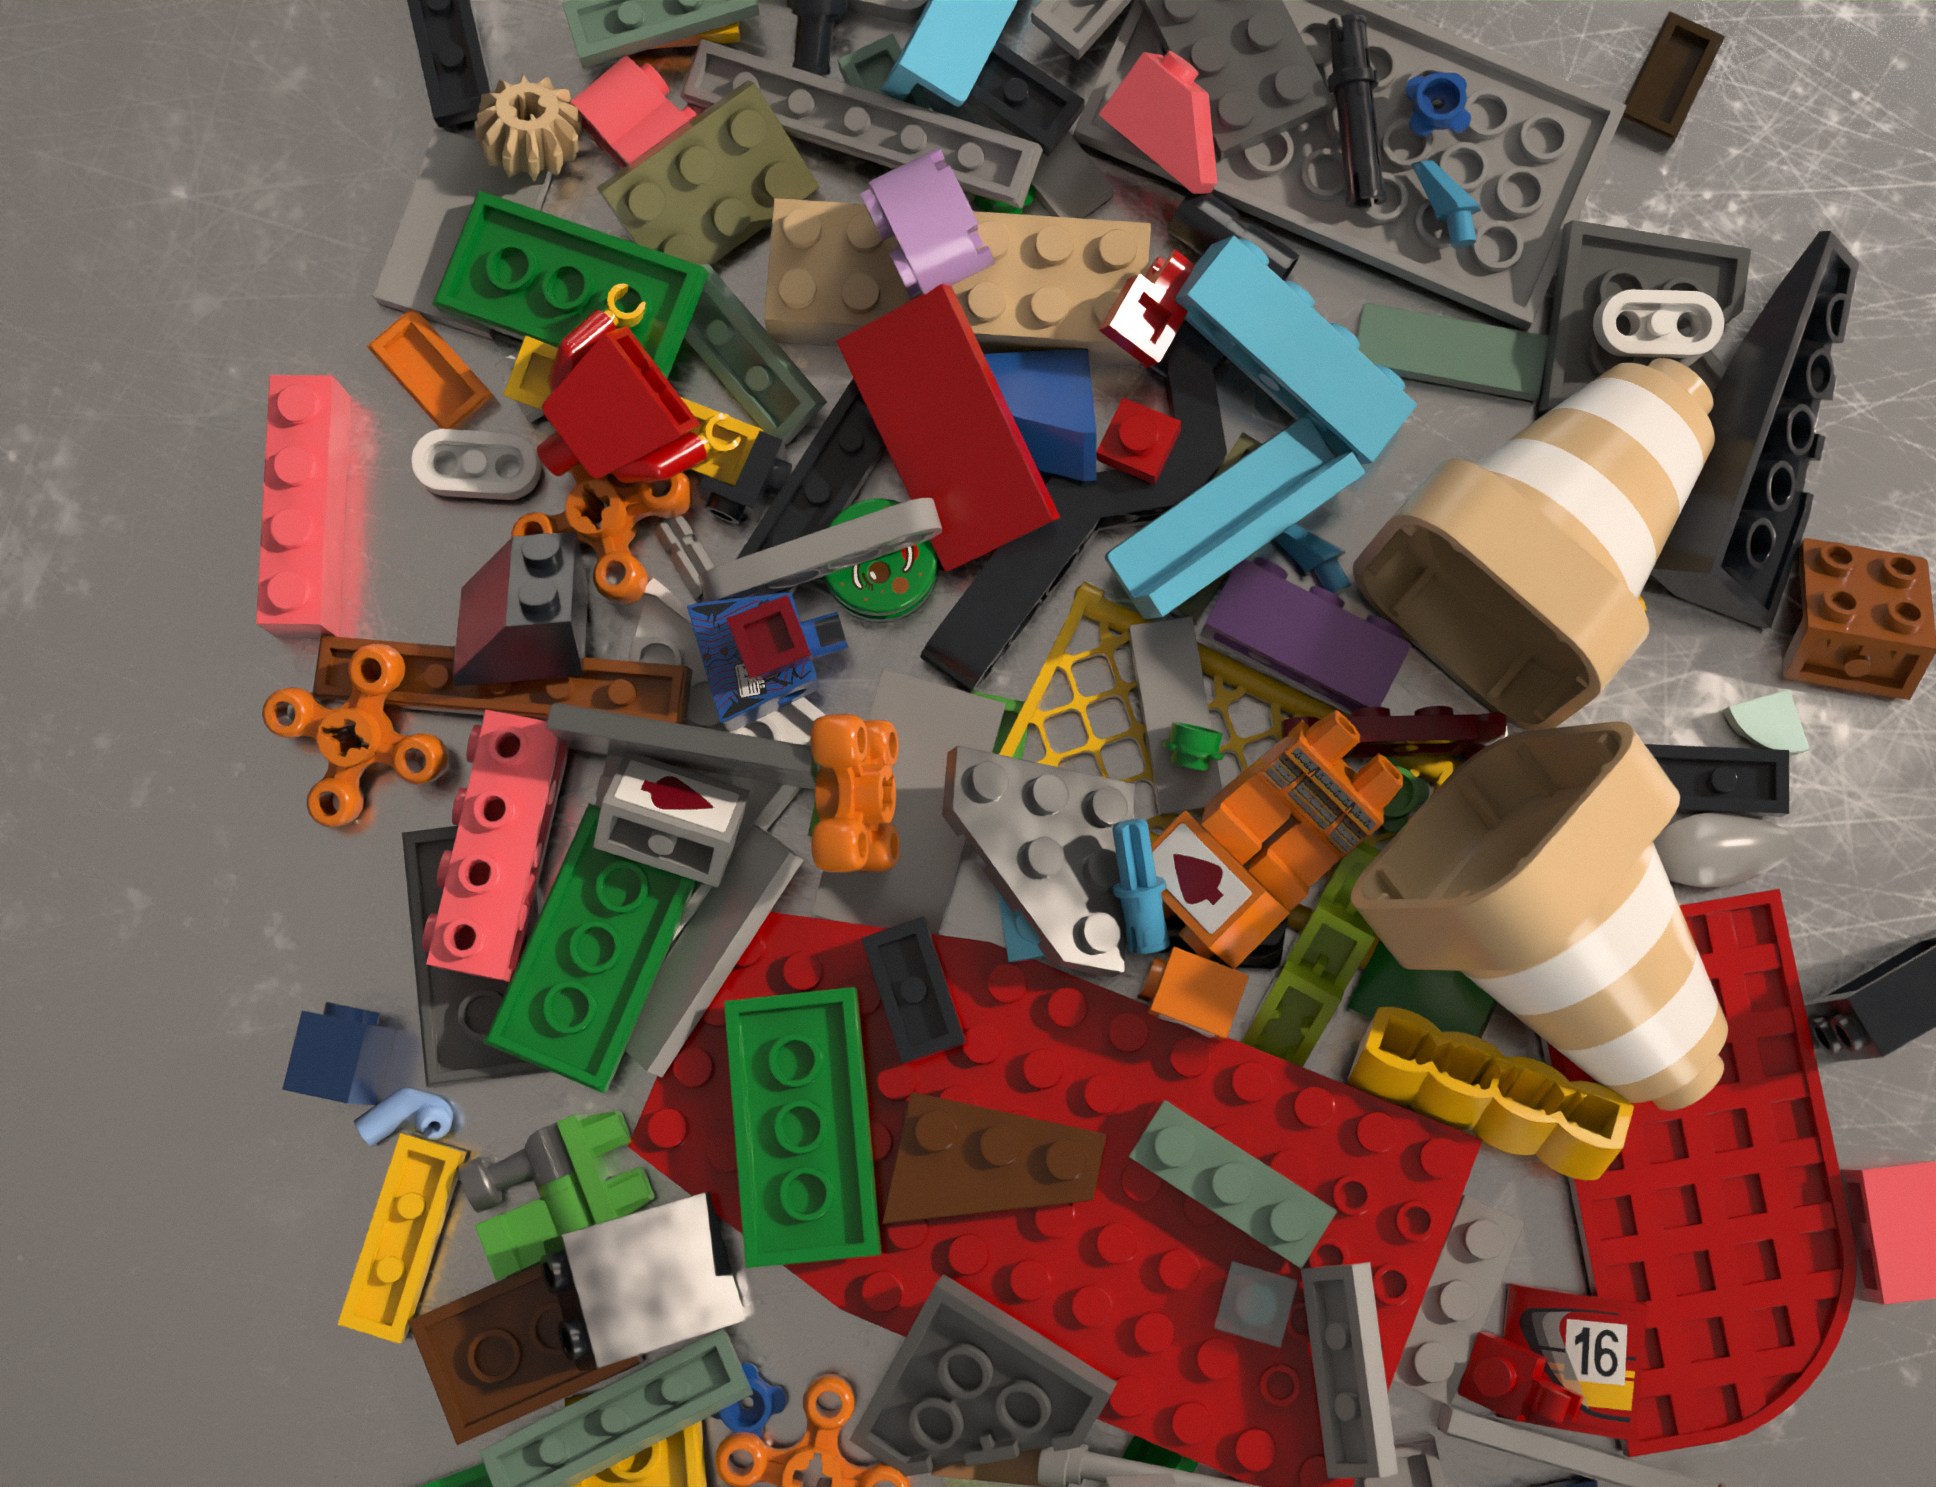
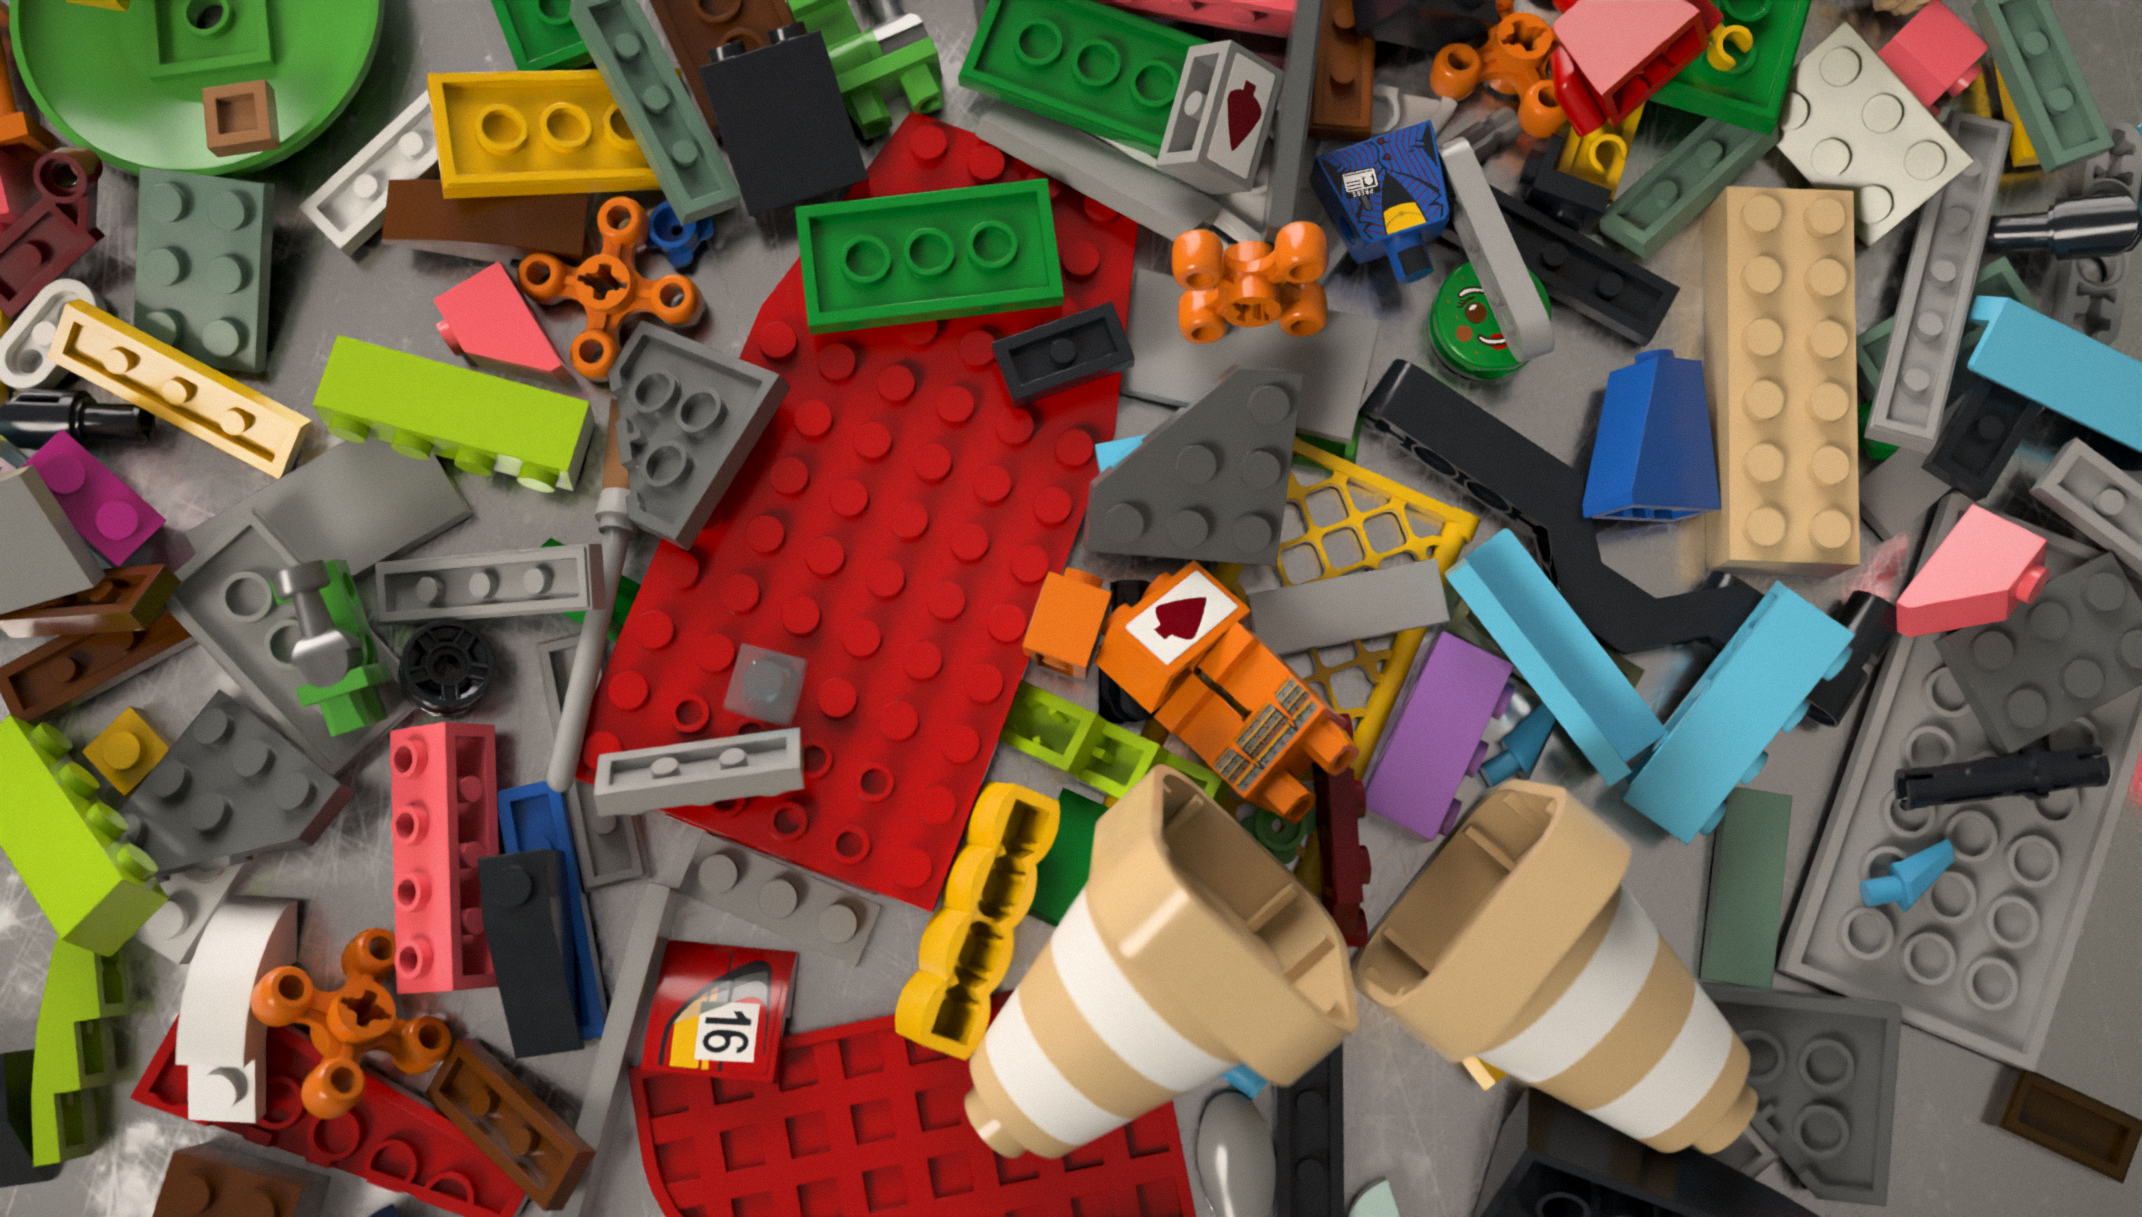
camera: 85 degrees right, 0 degrees up
dark red plate [726,594,813,683] -> none
red tile [836,284,1060,572] -> none
lavender brick [860,147,995,298] -> none
reddish brown wing [882,1092,1107,1224] -> none
red plate [1096,397,1181,485] -> none
red plate [1099,249,1195,368] -> none
dark azure axle [1112,819,1170,954] -> none
sand green plate [1129,1100,1337,1268] -> none
green plate [1161,722,1225,771] -> none
blue plate [1405,72,1471,137] -> none
red plate [1458,1332,1584,1423] -> none
white plate [1593,289,1724,358] -> none

